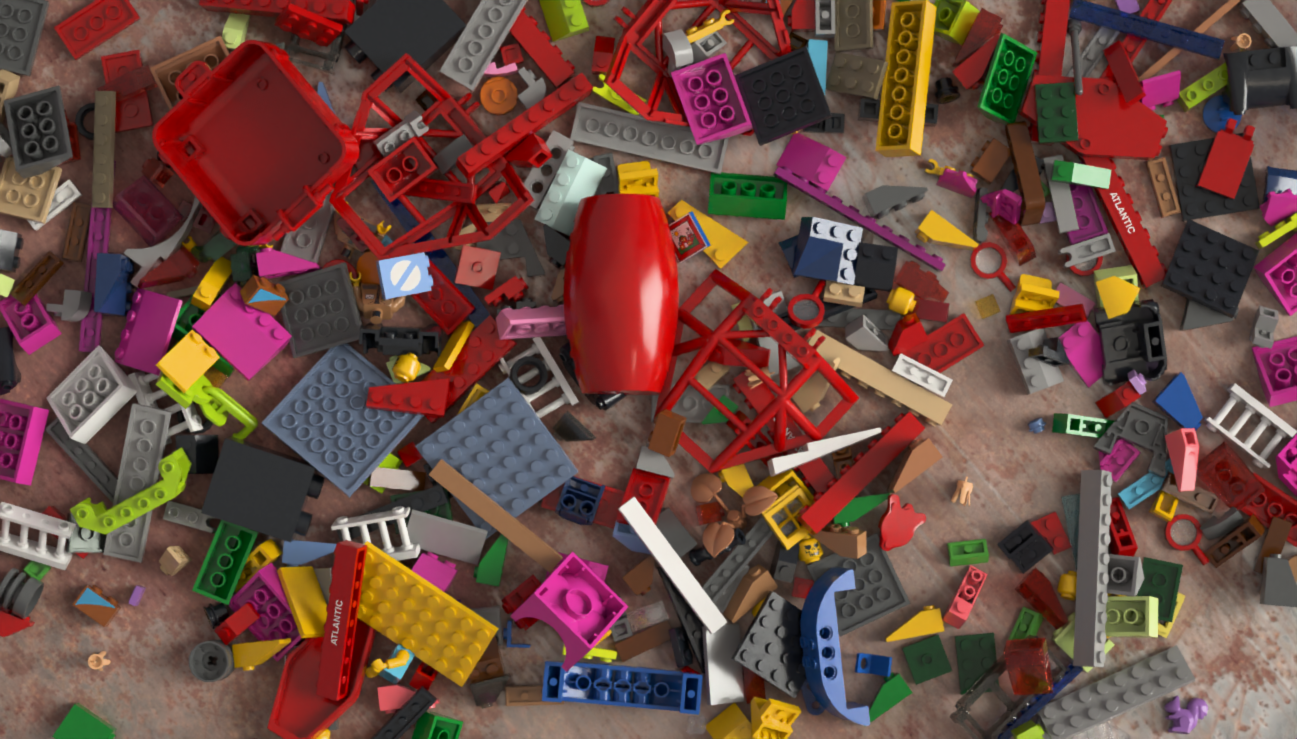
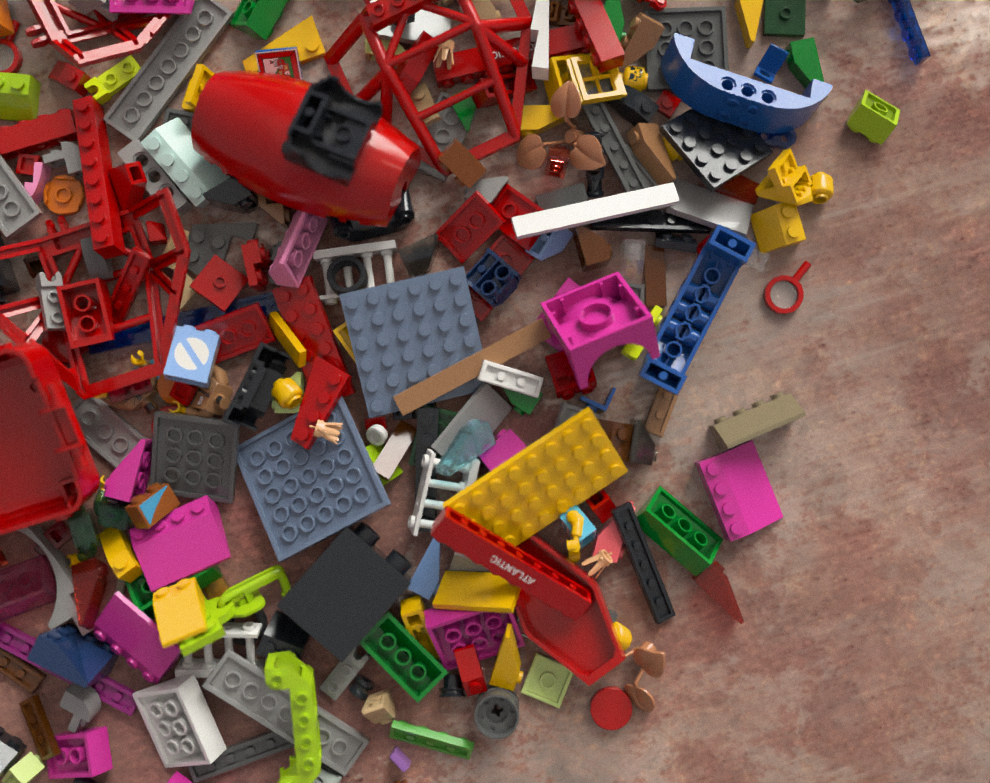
camera: 70 degrees left, 0 degrees up
none -> red plate [169,381,198,406]
none -> black piece [281,75,384,187]
none -> light nougat piece [309,420,343,445]
none -> black wheel [349,674,375,701]
none -> white tile [366,424,388,446]
none -> bright green plate [389,720,475,760]
none -> red plate [434,190,506,264]
none -> clear light blue slope [435,418,496,477]
none -> white tile [477,360,544,398]
none -> yellowish green tile [521,652,574,709]
none -> light nougat piece [582,549,613,579]

